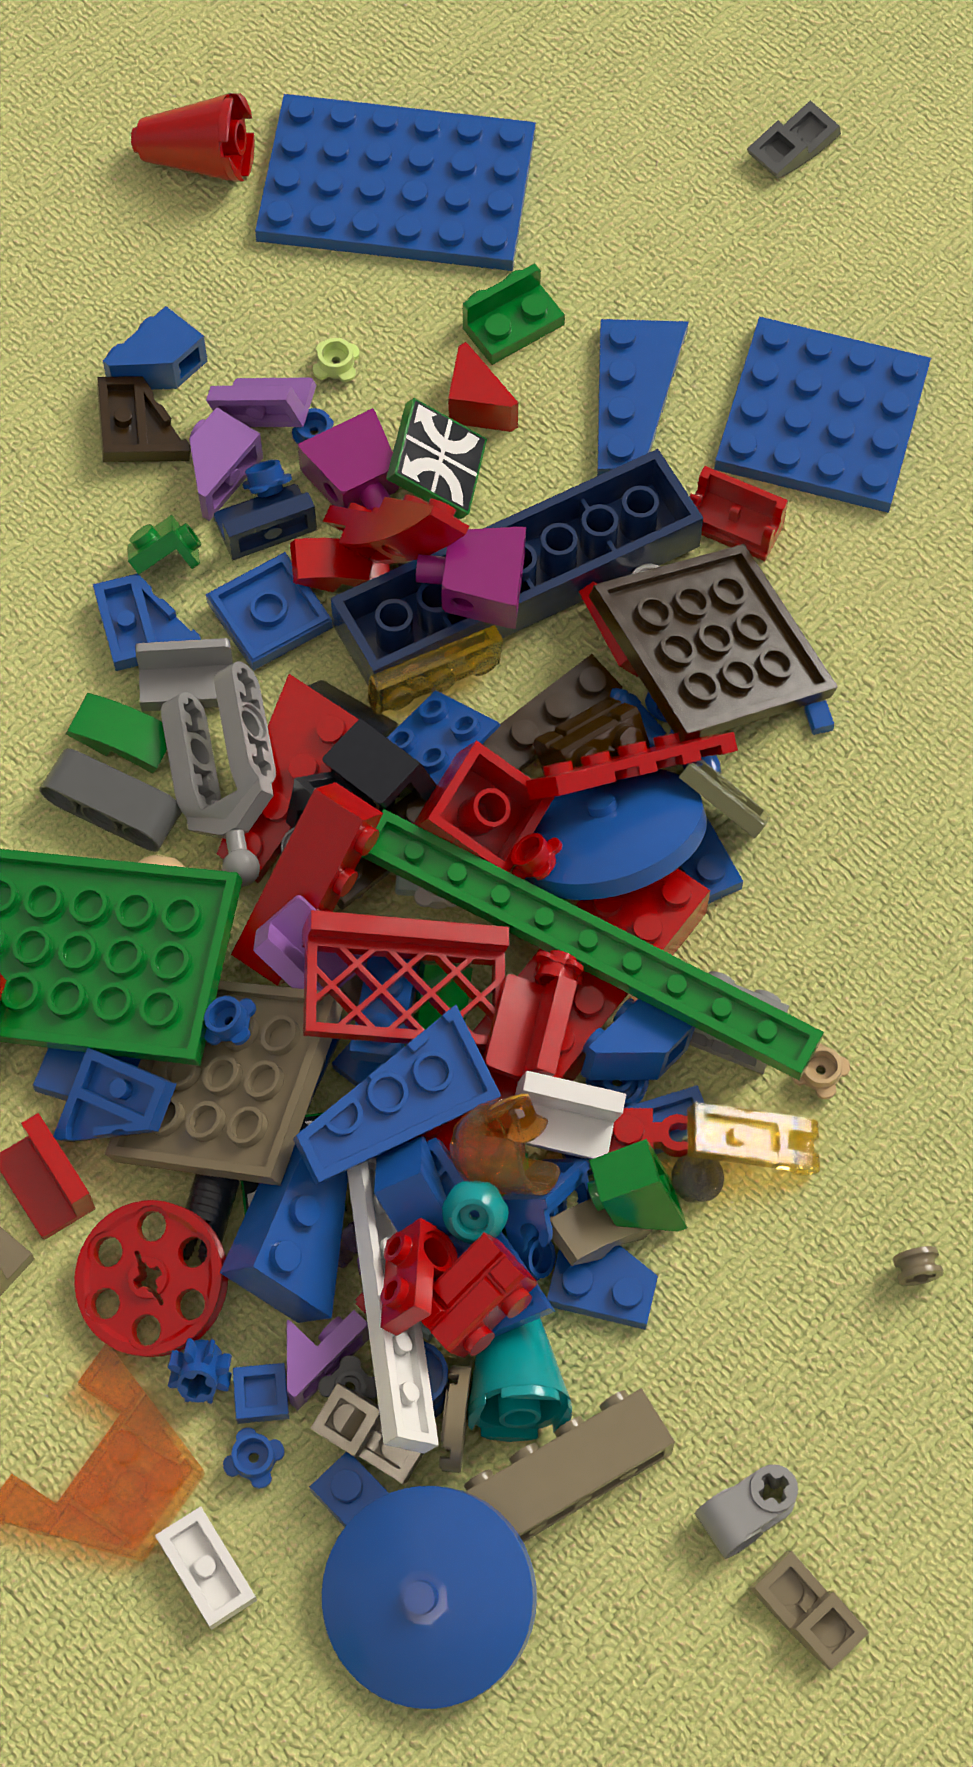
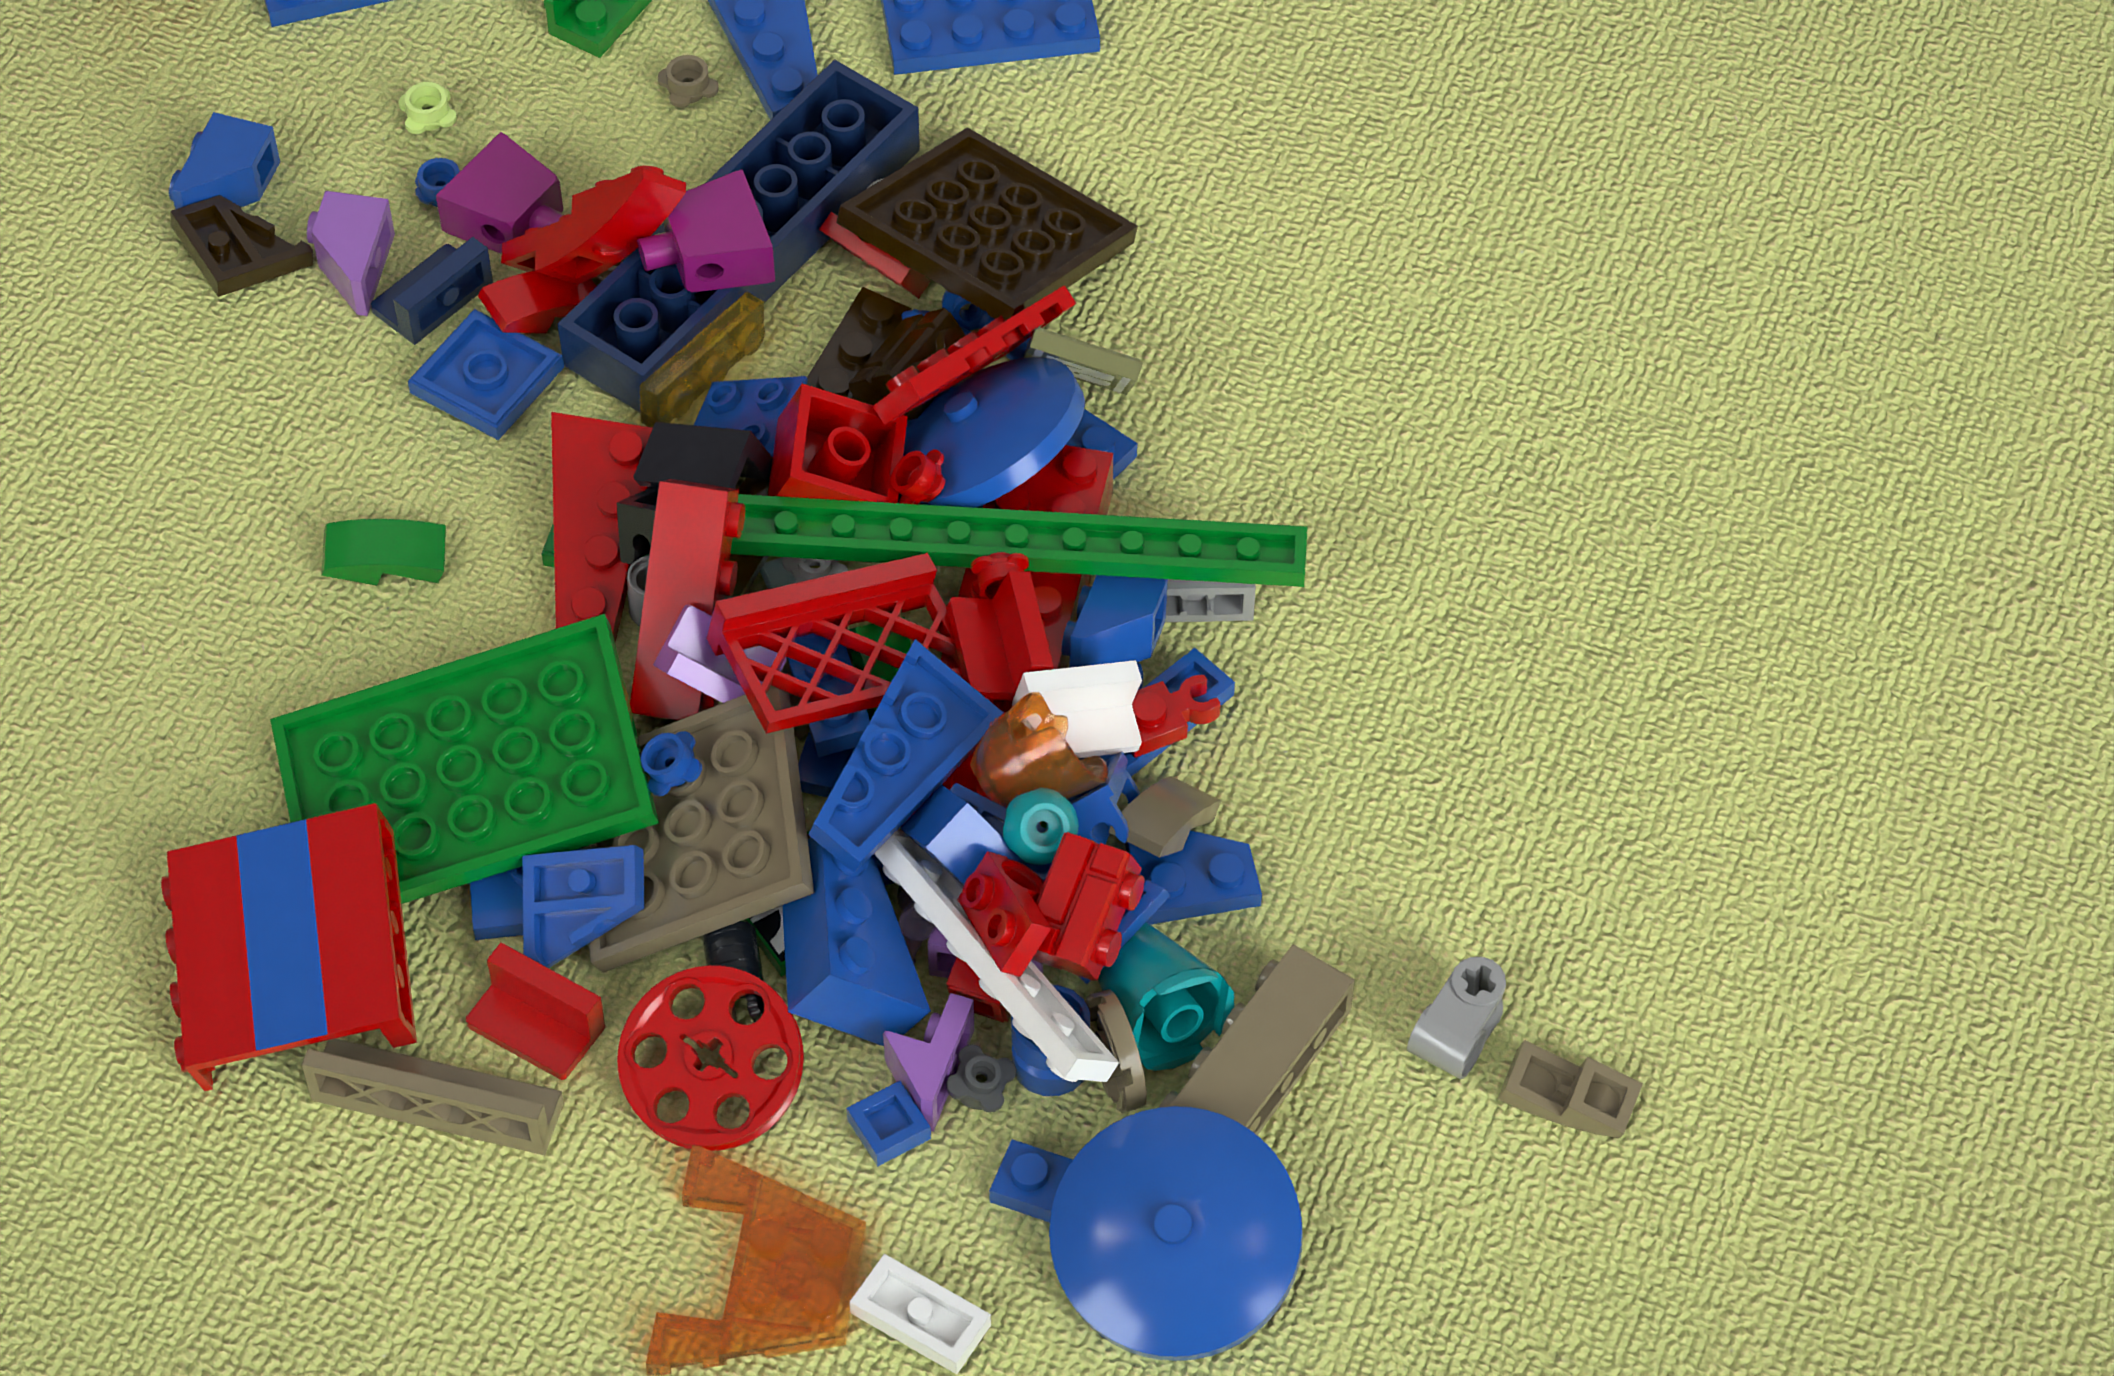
camera: 25 degrees left, 10 degrees down
dark grey beam [39,748,182,852] -> none
blue wing [93,573,201,671] -> none
green bracket [127,514,201,575] -> none
light grey panel [135,638,233,712] -> none
light grey piece [161,661,276,887] -> none
blue gear [168,1338,232,1404] -> none
medium lavender panel [206,377,316,427] -> none
blue plate [223,1427,285,1489] -> none
blue plate [242,460,292,497] -> none
dark tan slope [310,1383,424,1484] -> none
tile [386,398,487,519] -> none
red slope [448,342,519,432] -> none
green slope [587,1139,687,1232] -> none
clear smoke tile [672,1151,724,1203] -> none
clear yellow plate [687,1102,820,1176] -> none
red hinge [690,466,788,562] -> none
tan plate [792,1043,850,1099] -> none
blue piece [804,700,834,735] -> none
dark tan bush [892,1246,944,1286] -> none
none -> dark tan plate [658,55,719,108]

